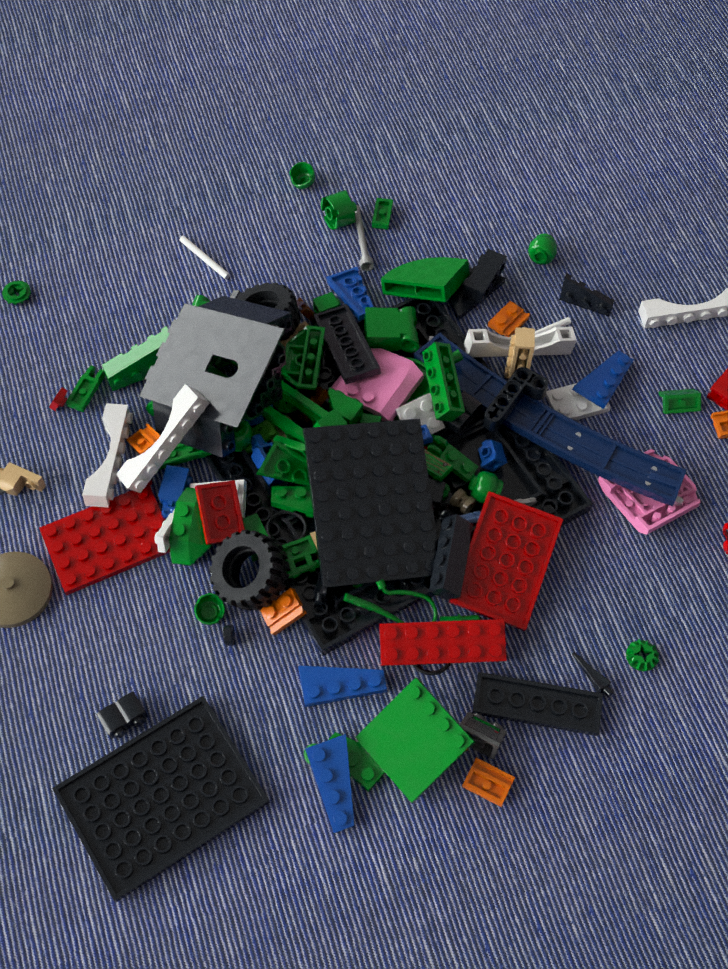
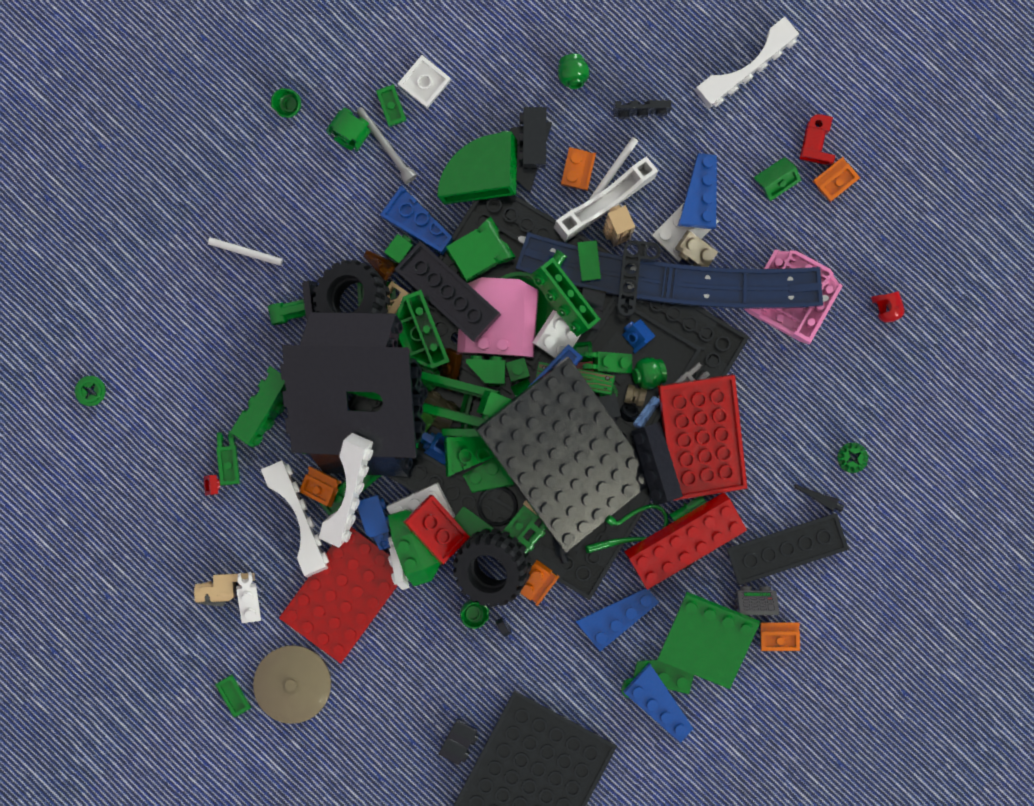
camera: 25 degrees left, 25 degrees up
none -> white plate [236,572,261,623]
none -> white plate [398,55,451,109]
none -> green tile [577,240,601,281]
none -> dark tan bracket [675,230,718,267]

